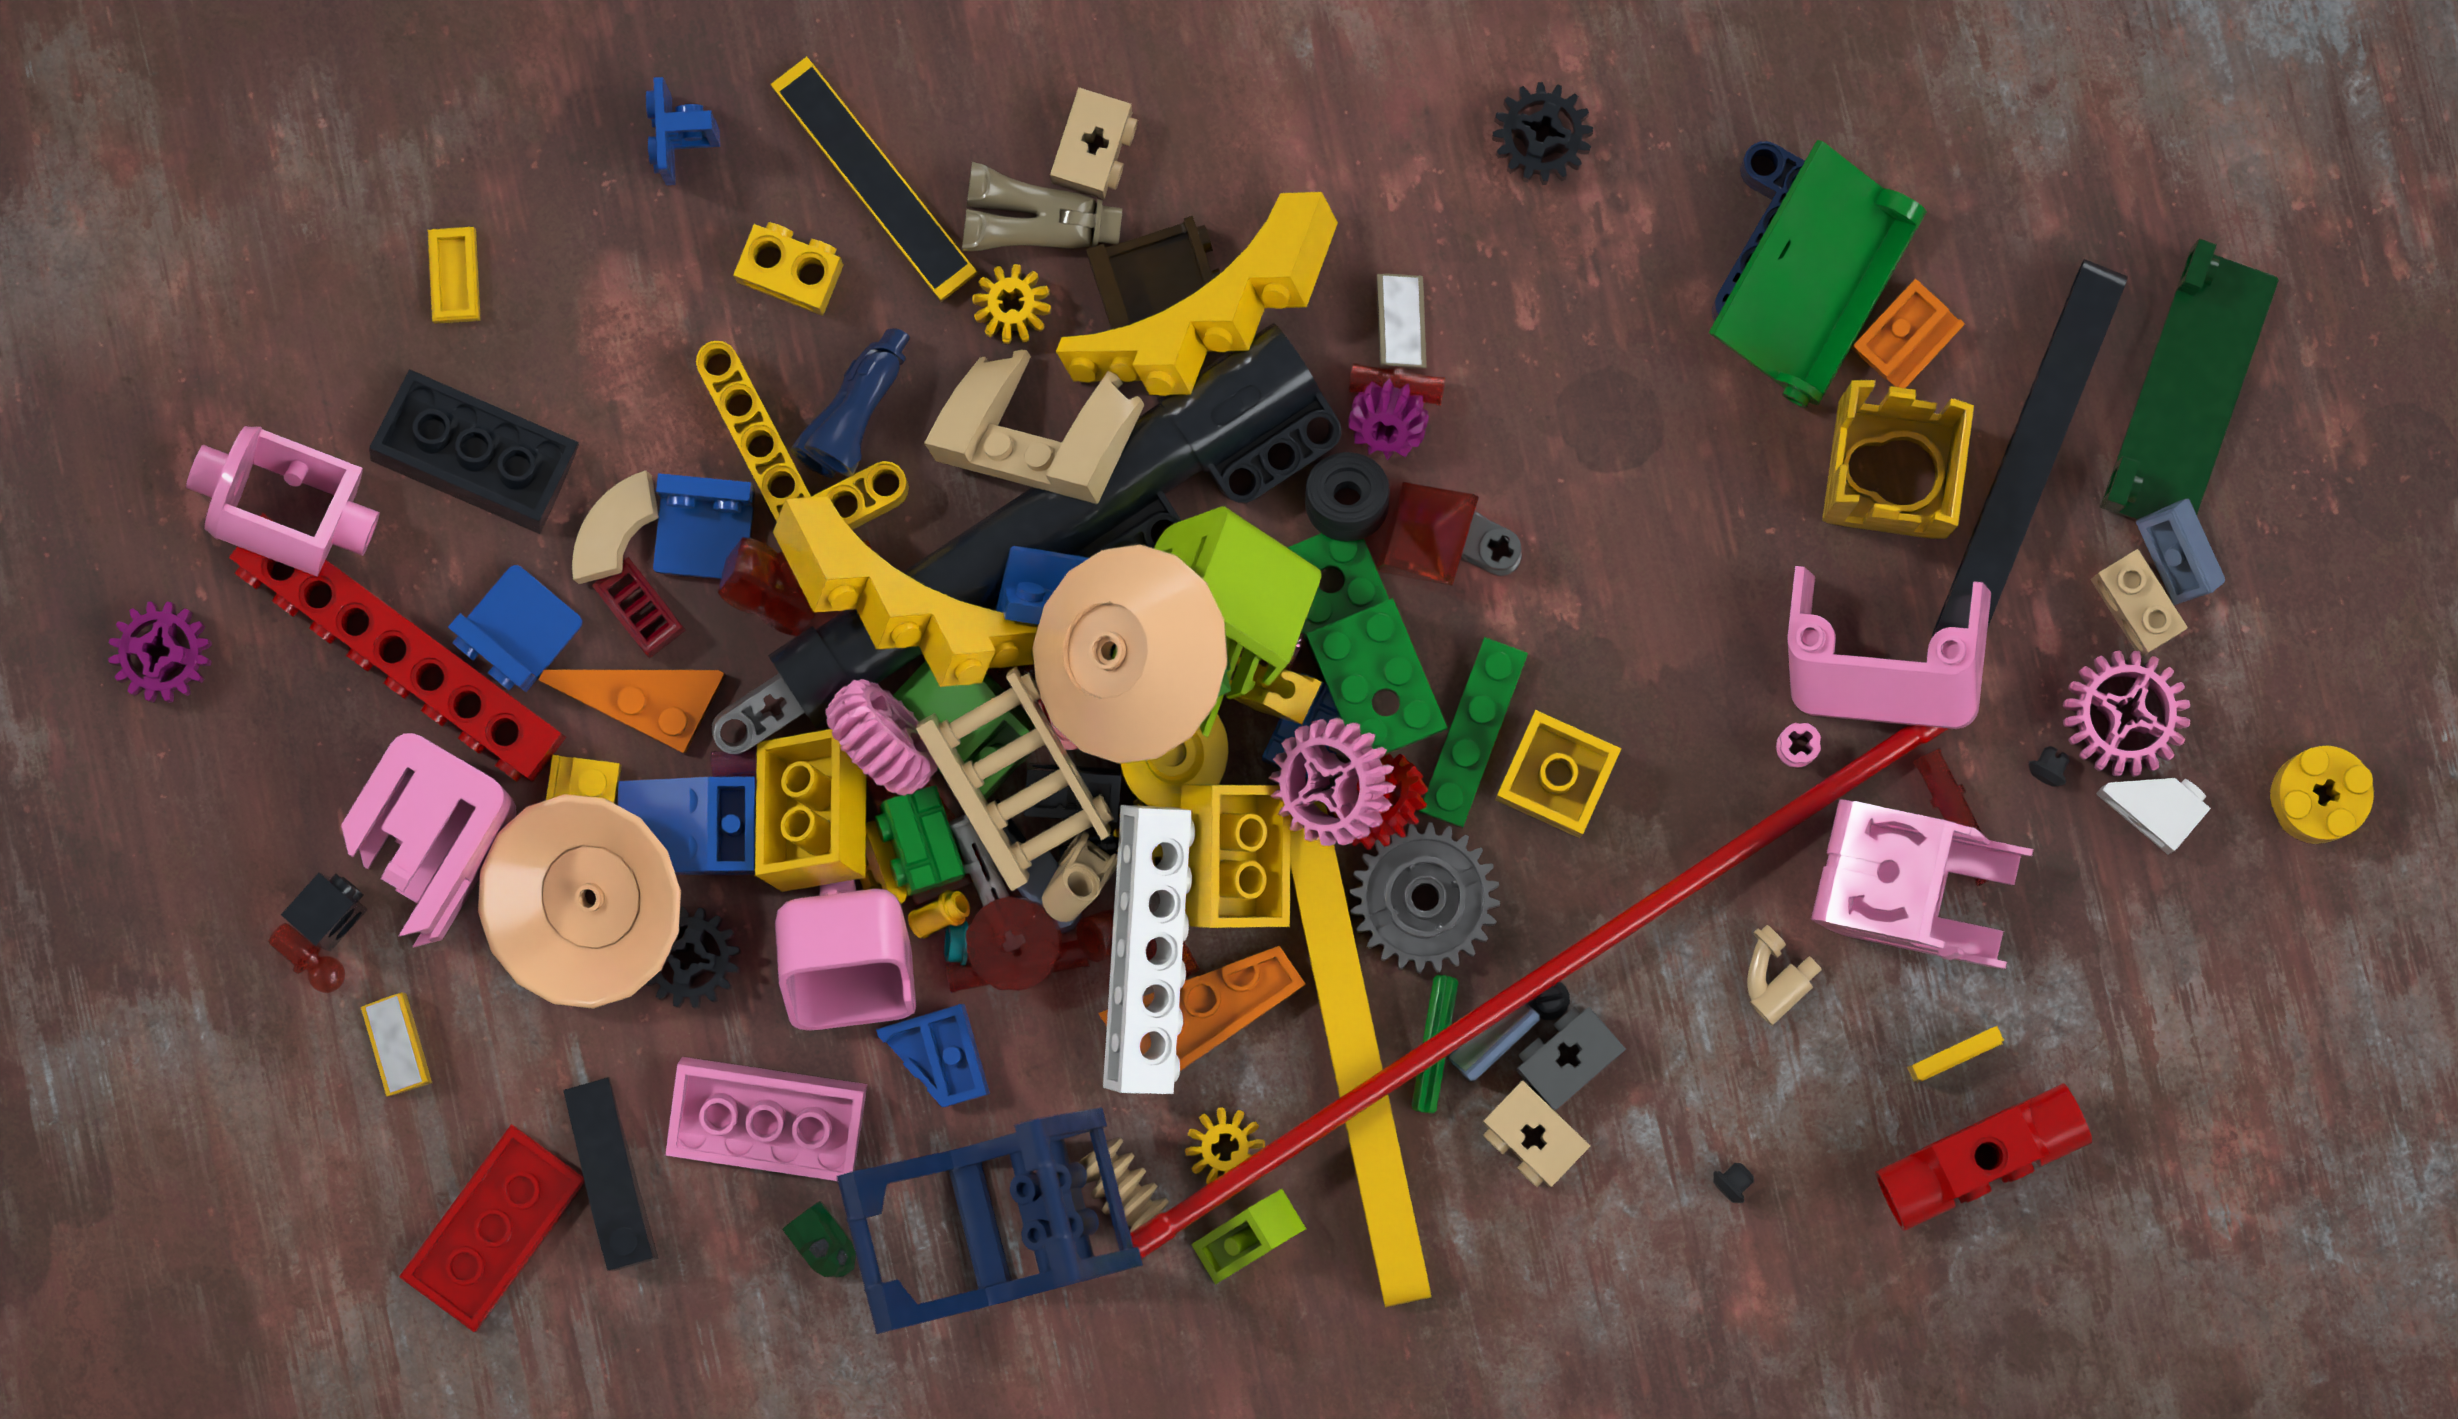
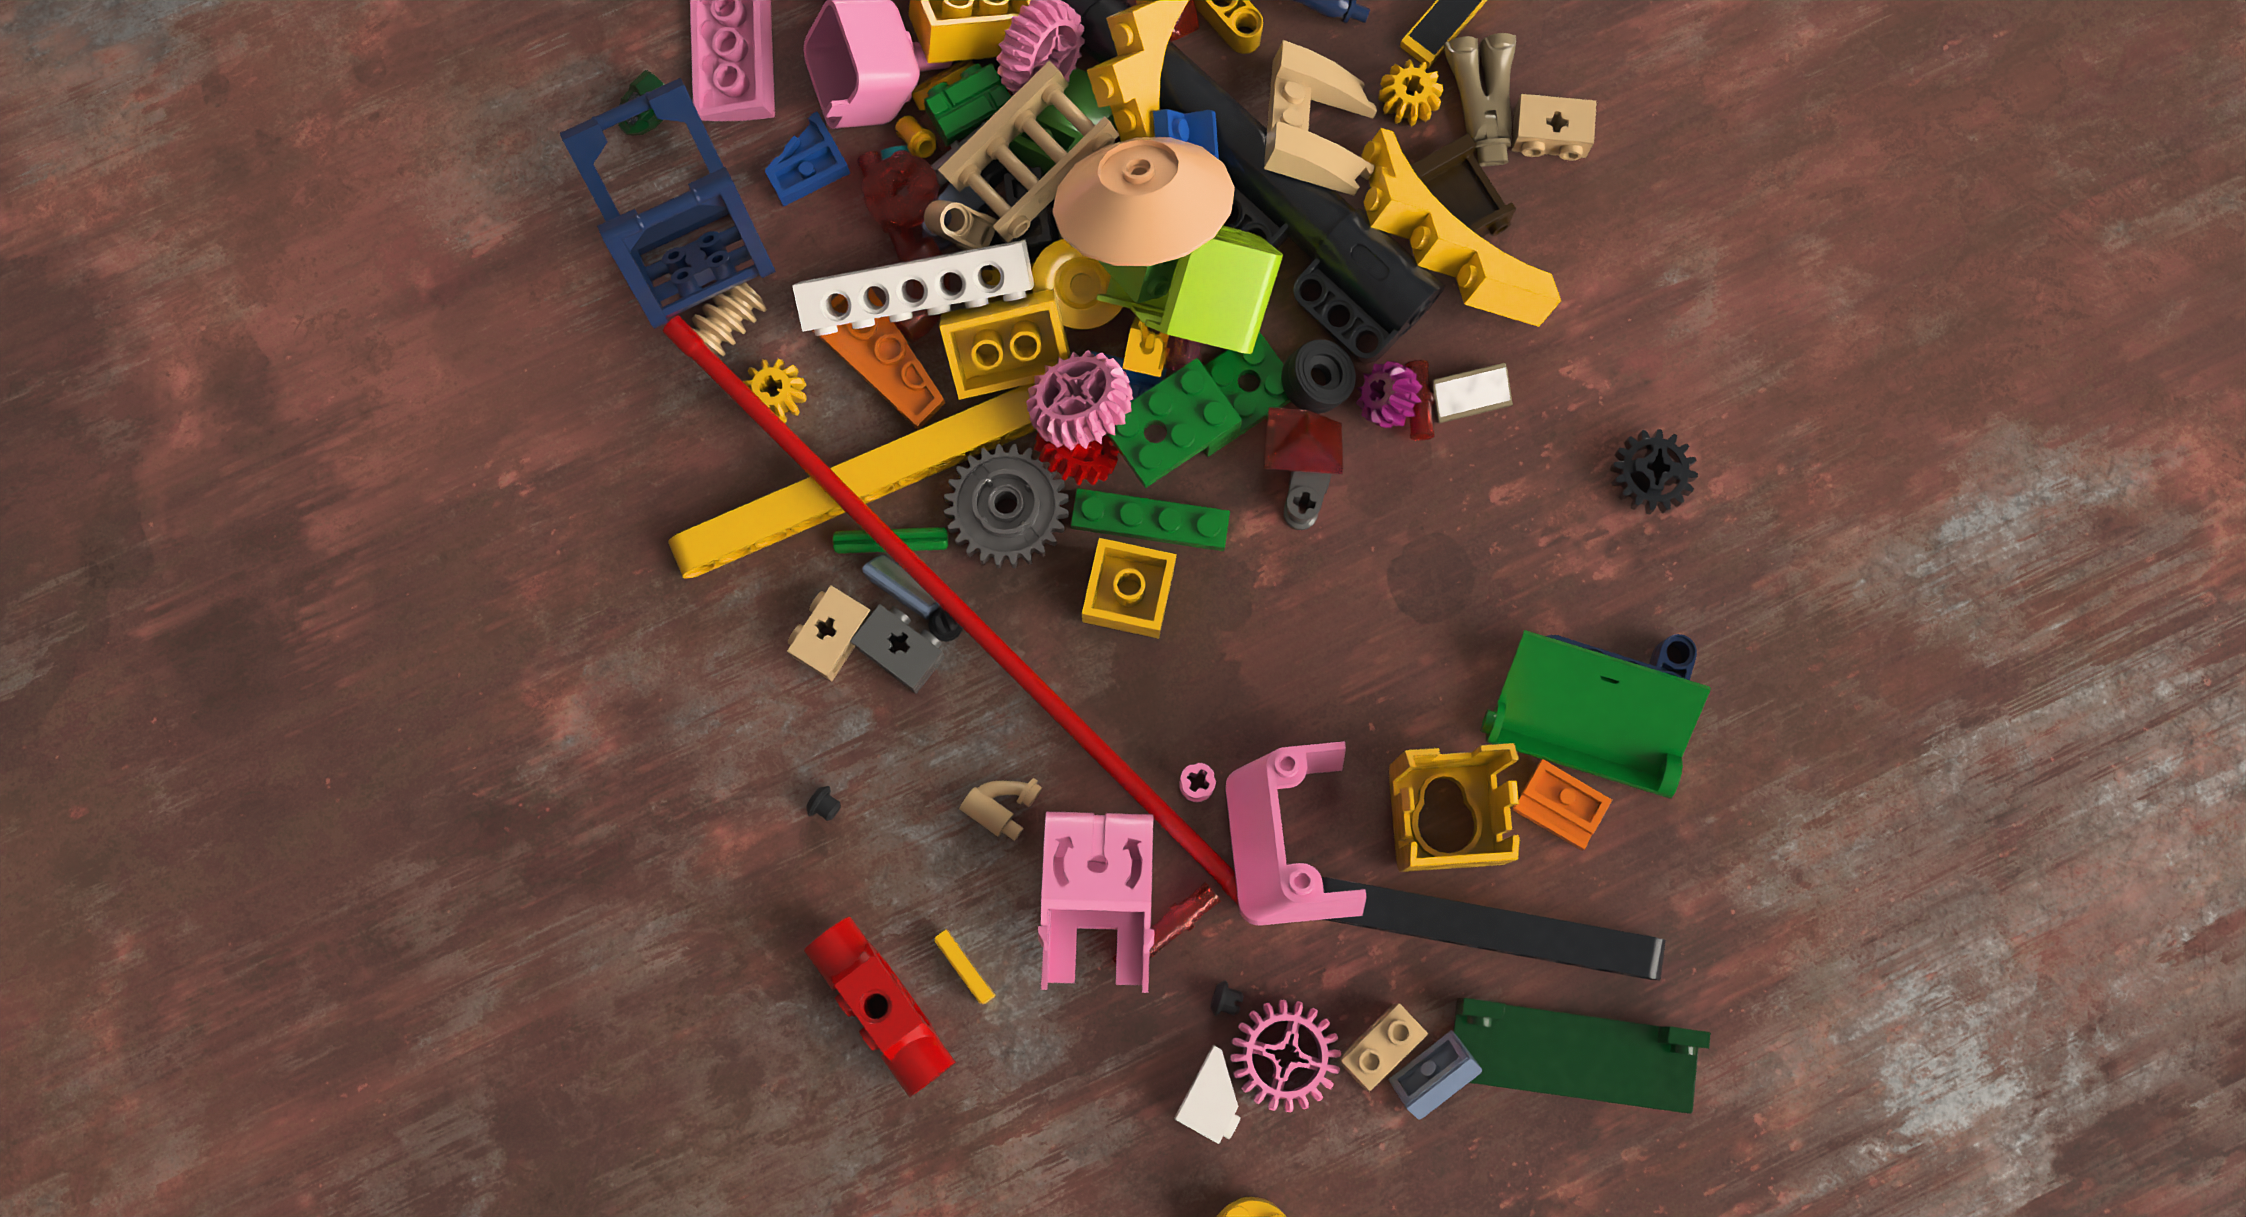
camera: 75 degrees right, 5 degrees down
lime slope [1191,1188,1306,1285] -> none

